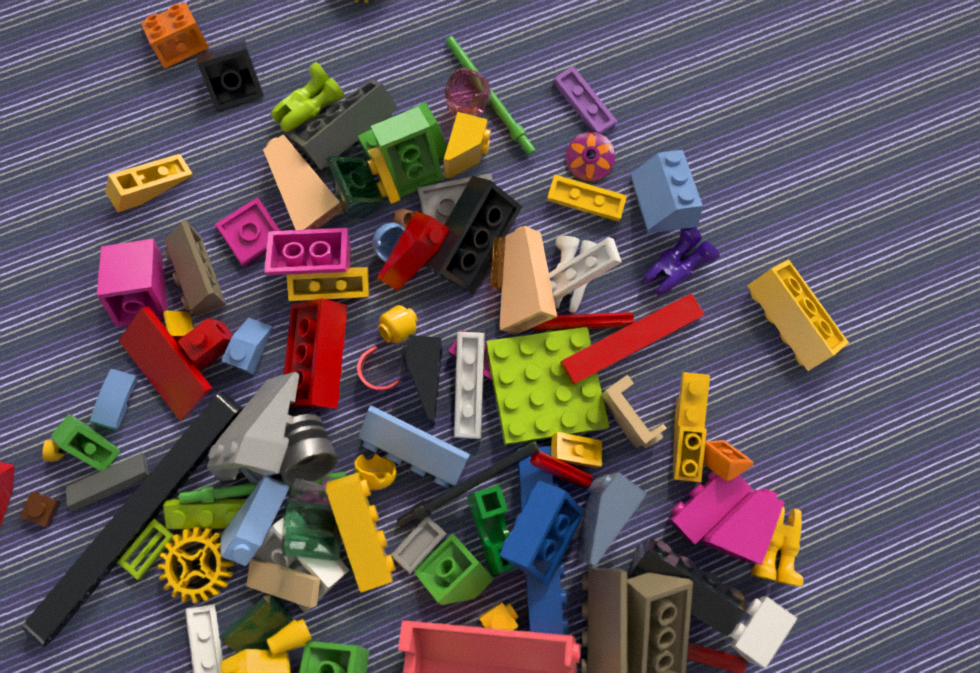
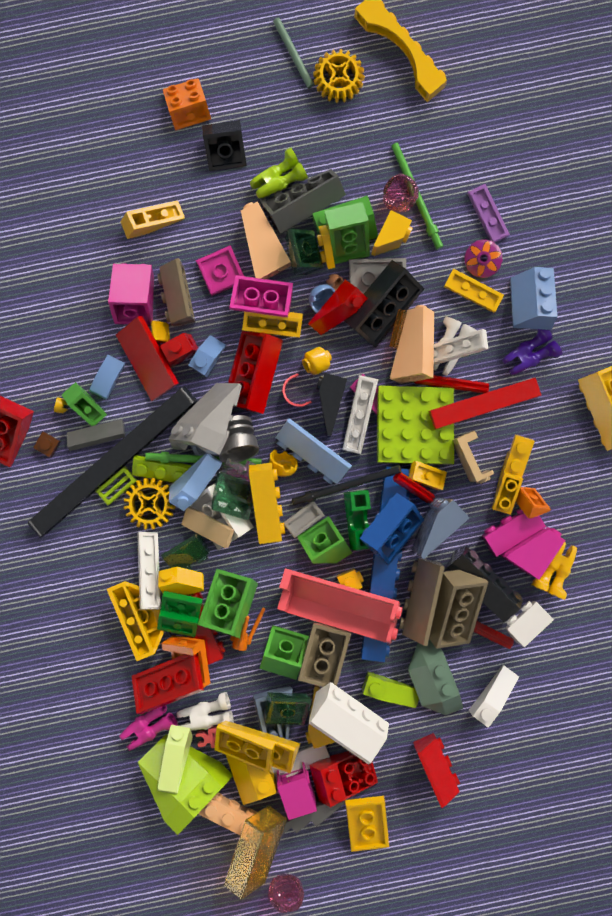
camera: 15 degrees right, 10 degrees up
yellow cone [266,619,311,655] -> none

